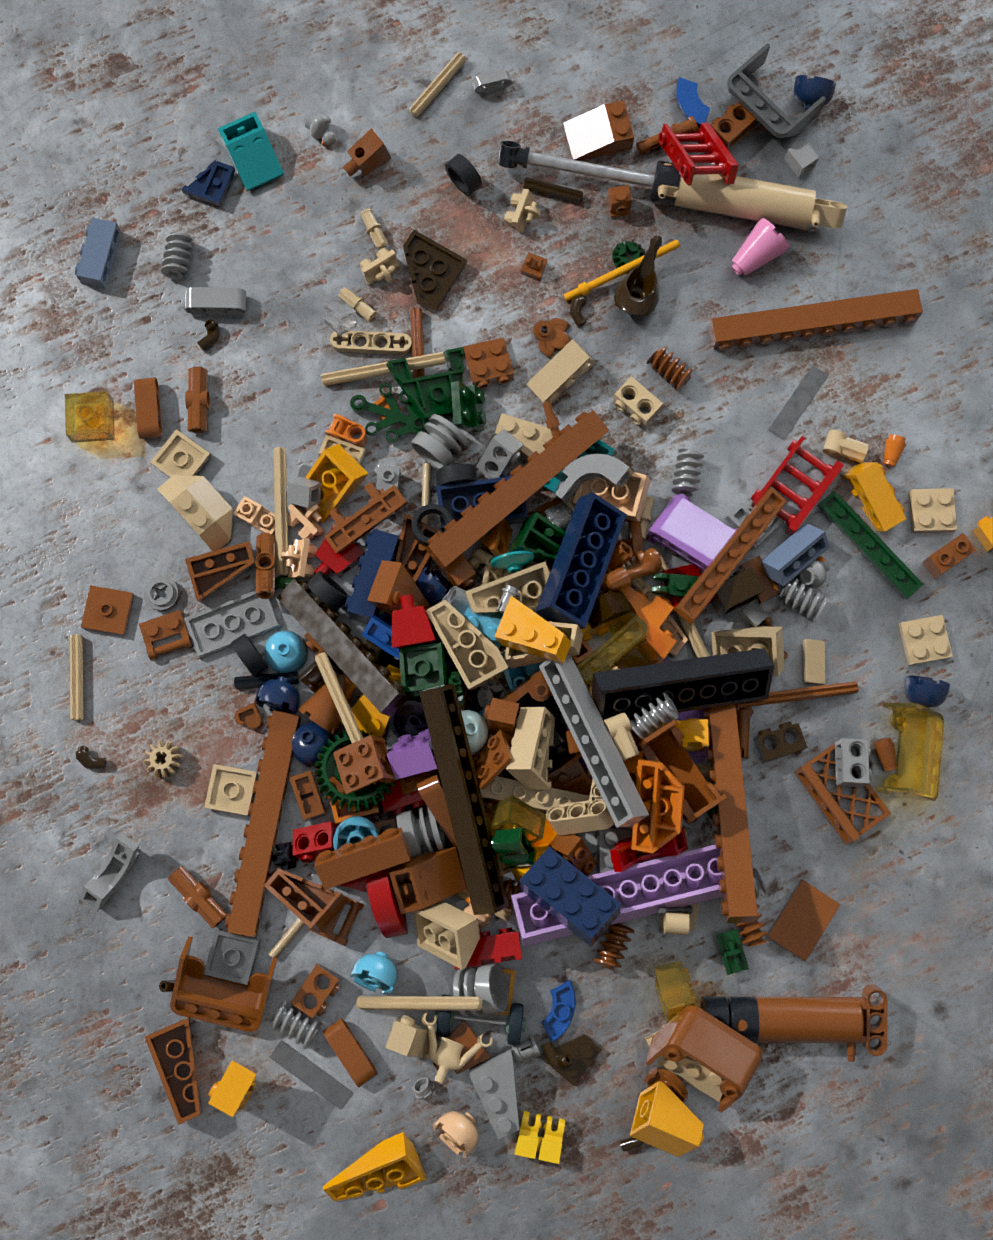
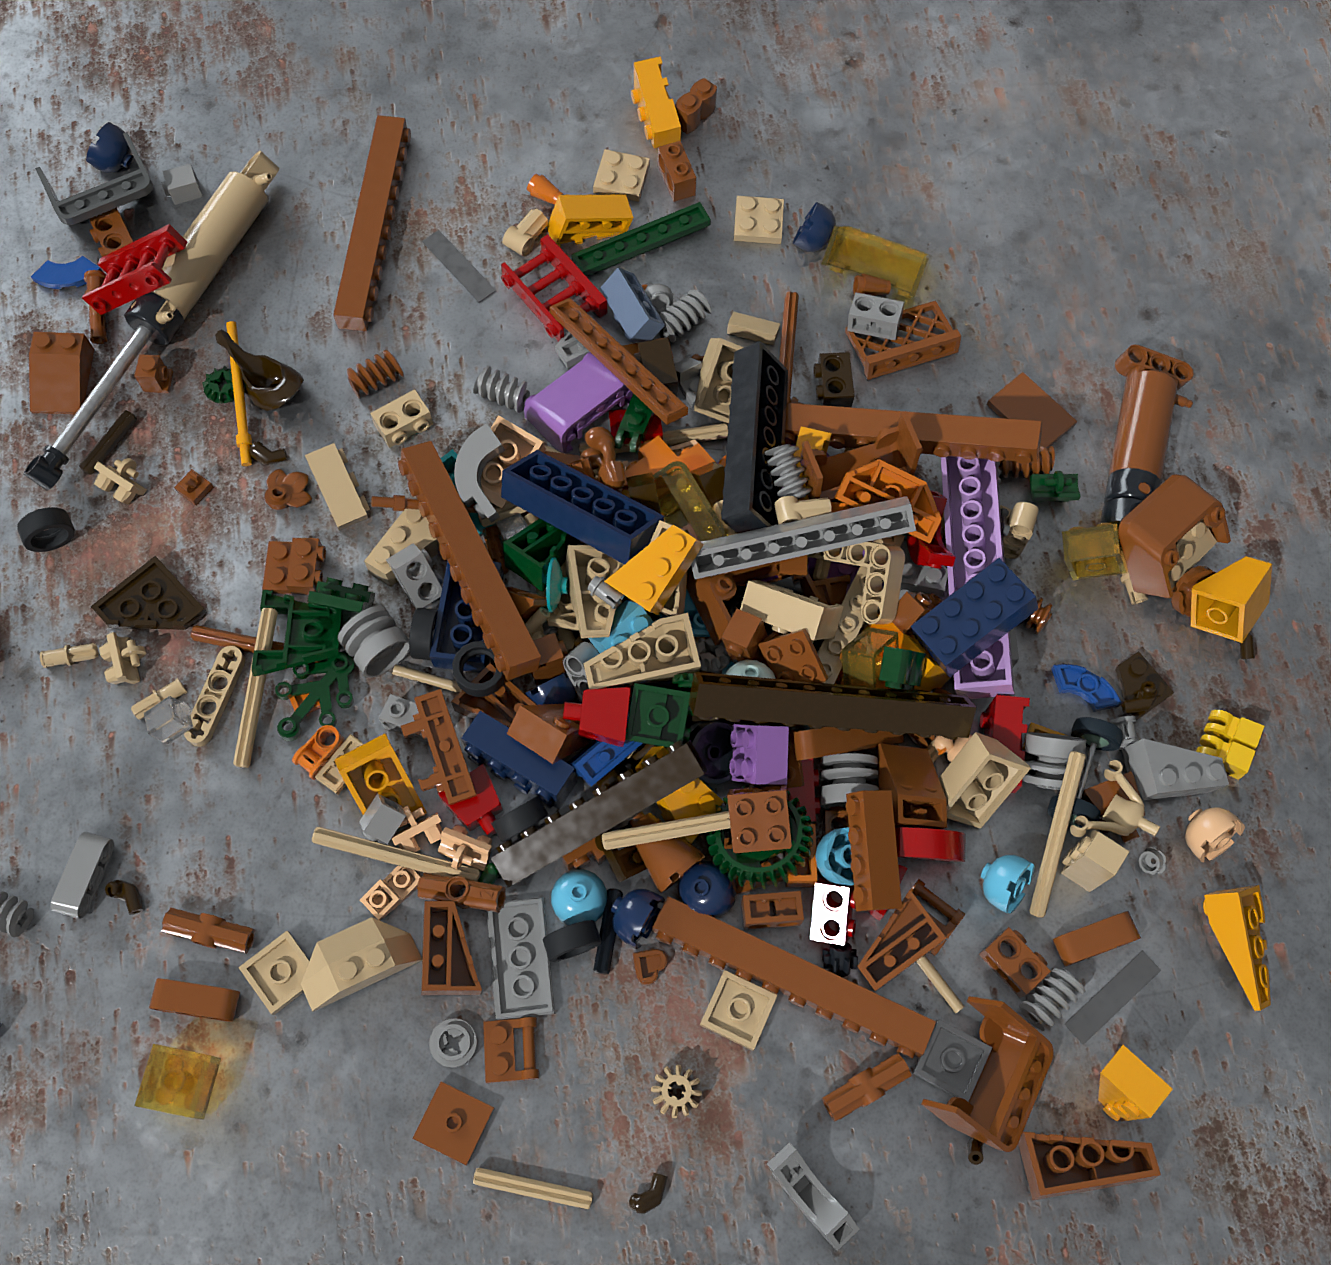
camera: 75 degrees left, 10 degrees down
bright pink cone [731,218,790,276] -> none

